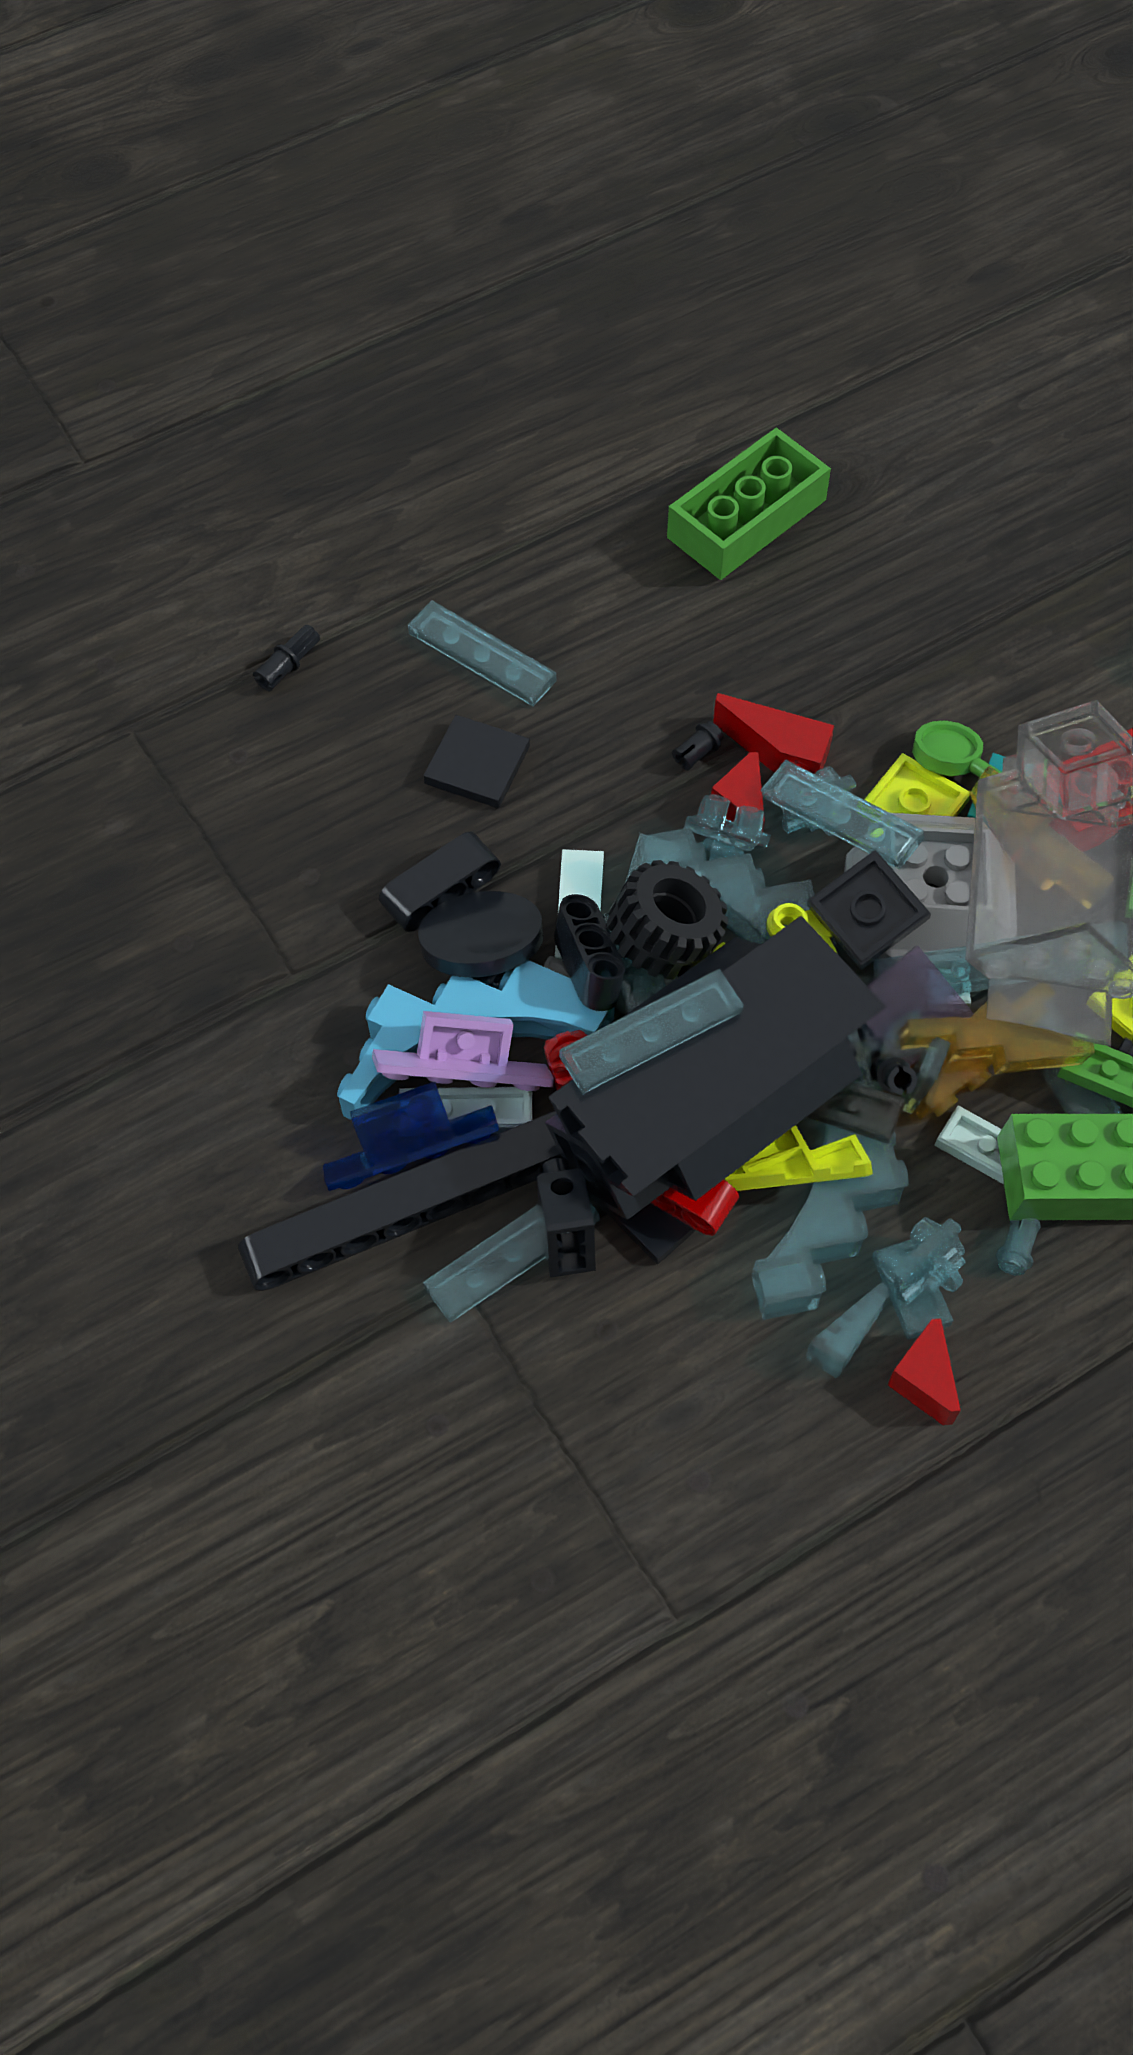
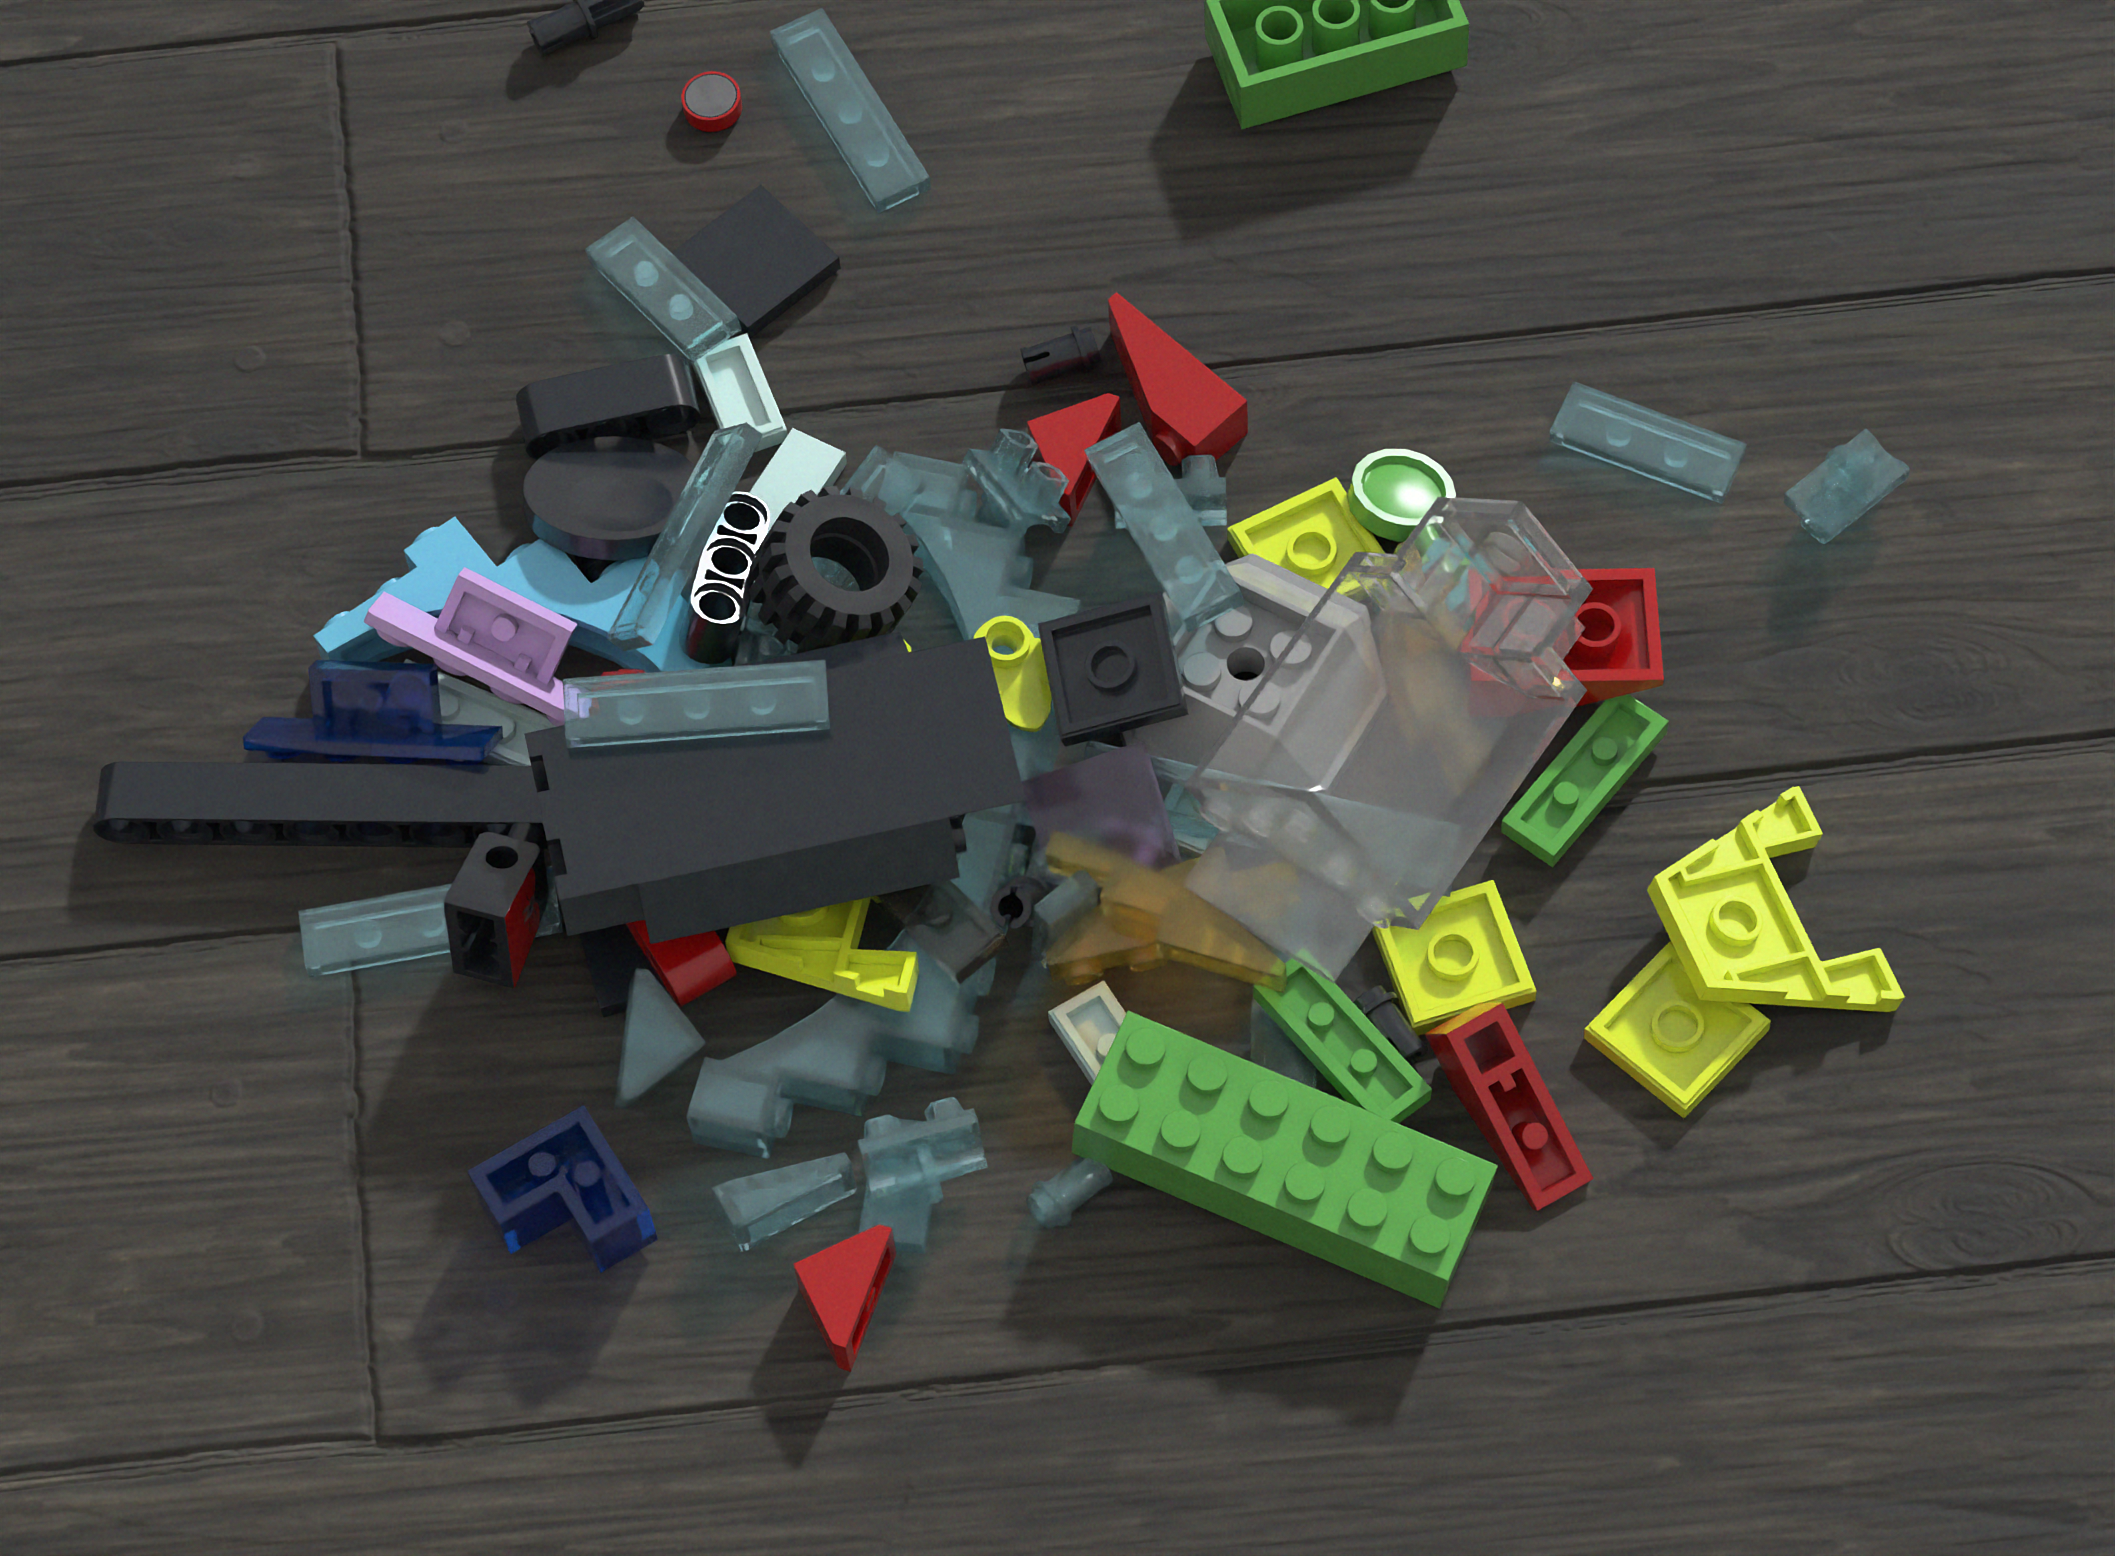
camera: 30 degrees right, 0 degrees up
none -> clear blue brick [467,1105,658,1273]
none -> clear light blue tile [585,217,741,363]
none -> clear light blue tile [607,422,763,651]
none -> clear light blue slope [614,968,706,1109]
none -> tile [681,71,742,132]
none -> light aqua tile [690,333,788,460]
none -> clear light blue tile [1549,382,1747,504]

